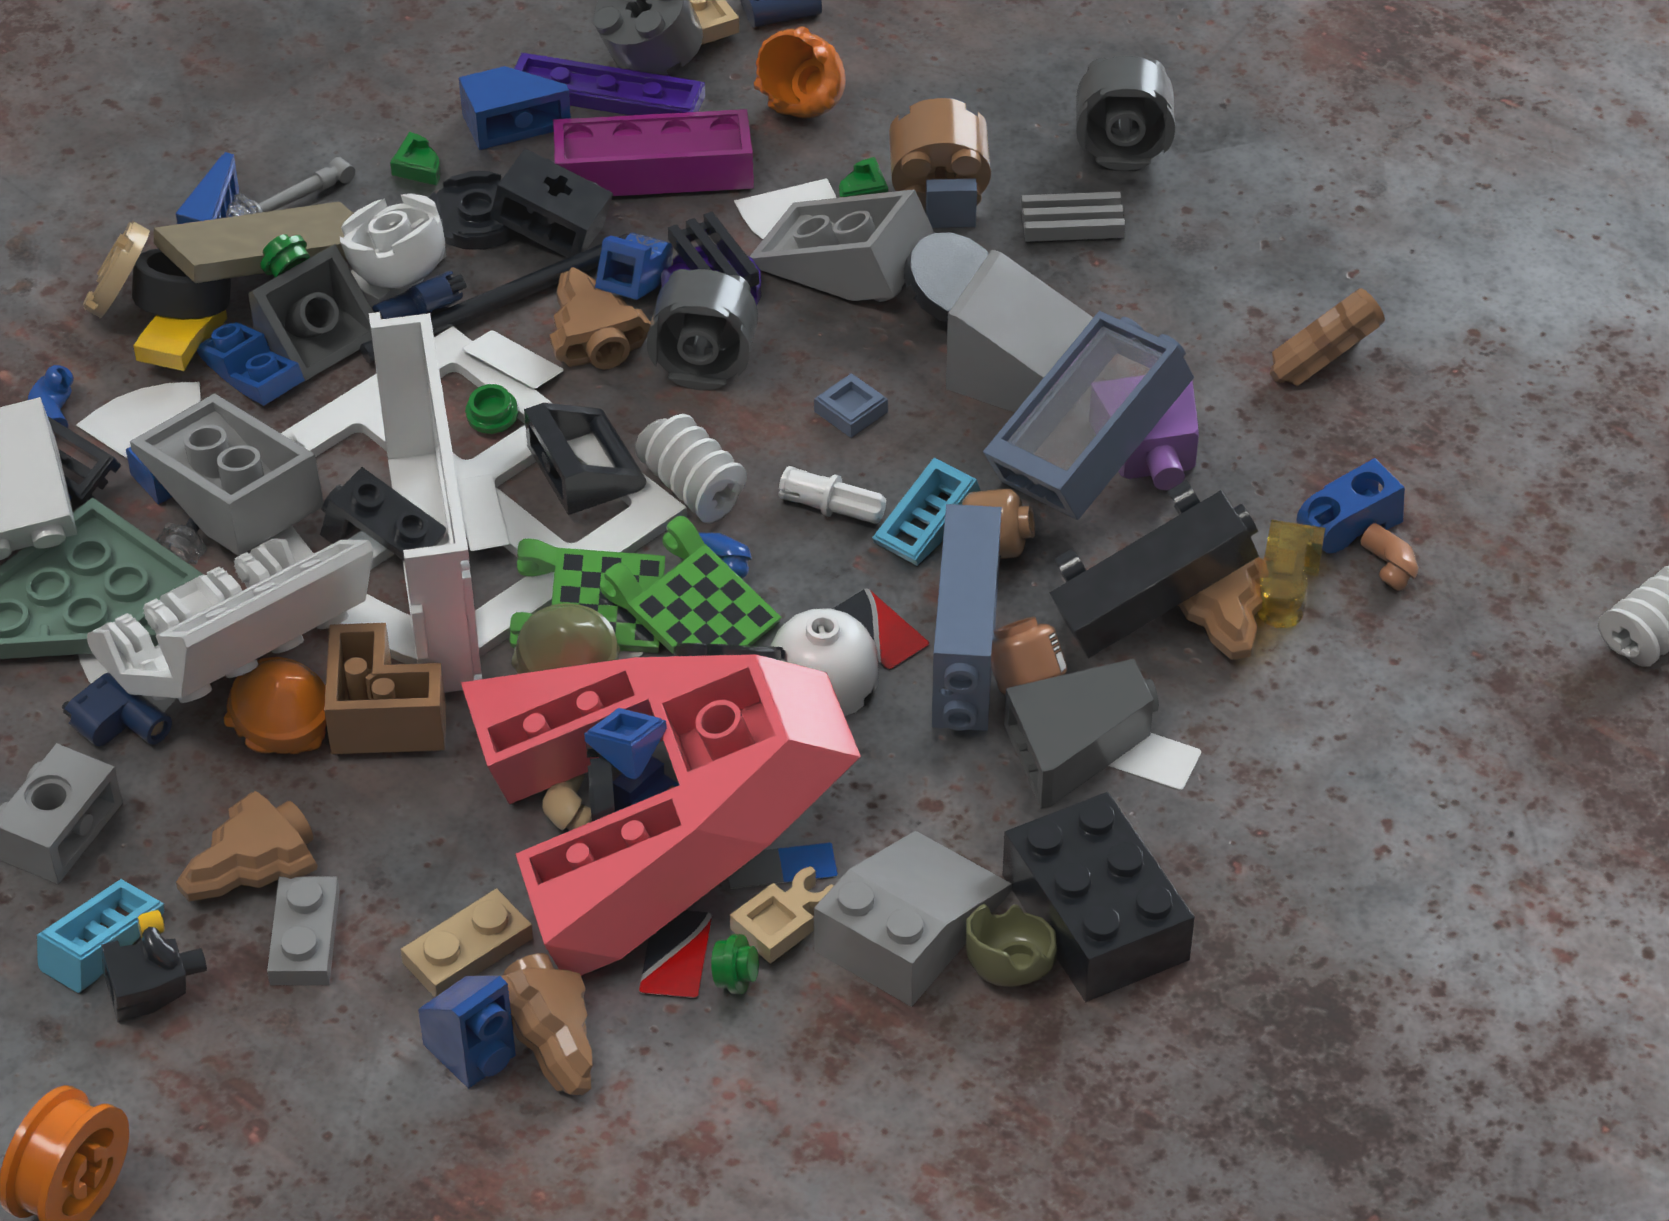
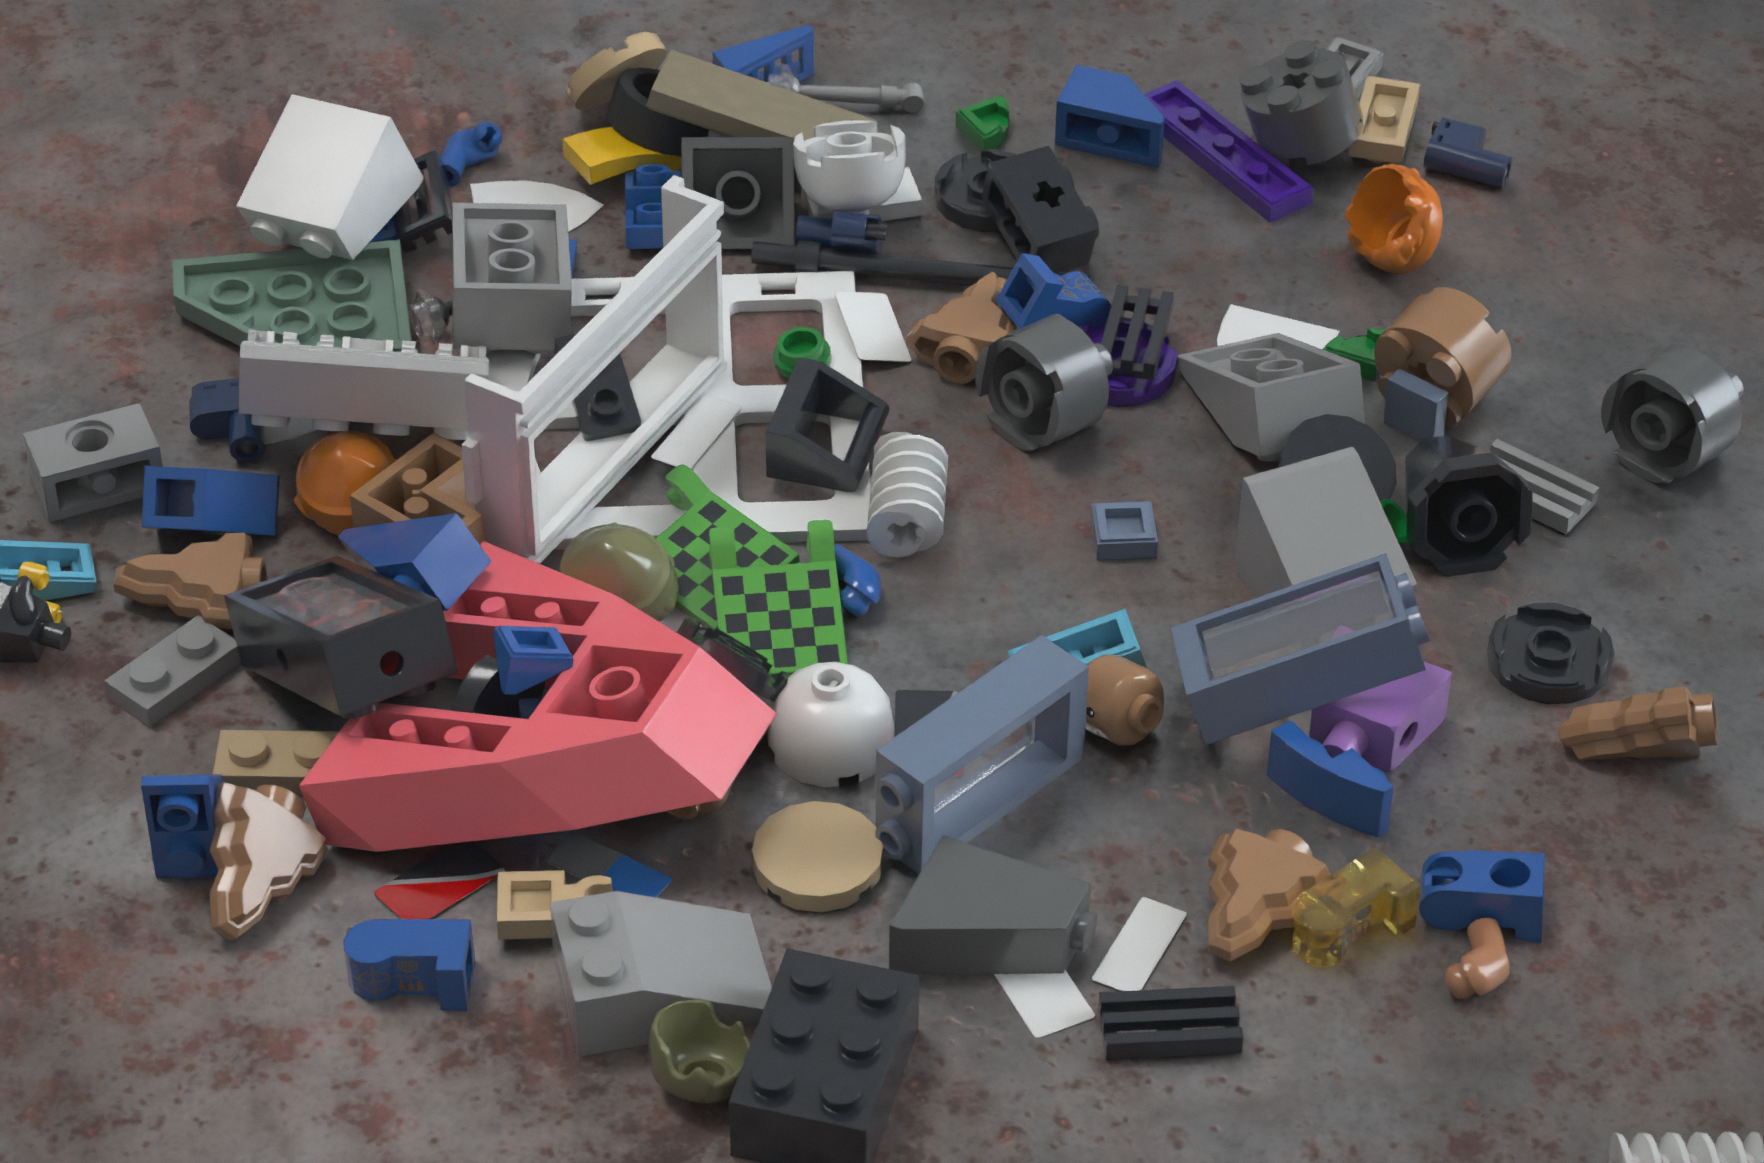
camera: 40 degrees right, 5 degrees down
green plate [260,234,310,277] -> none
magenta slope [553,109,754,196] -> none
green plate [711,934,759,994] -> none
white axle [778,466,886,524] -> none
nougat head [991,617,1067,695] -> none
black brick [1049,480,1259,659] -> none
none -> blue slope [142,466,280,536]
none -> black brick [224,556,458,718]
none -> blue slope [338,513,492,611]
none -> blue leg [343,919,475,1011]
none -> tan tile [752,801,883,912]
none -> white sticker [1092,897,1187,991]
none -> black tile [1098,986,1244,1060]
none -> blue slope [1266,720,1394,837]
none -> black cone [1405,435,1533,577]
none -> black tile [1487,603,1614,704]

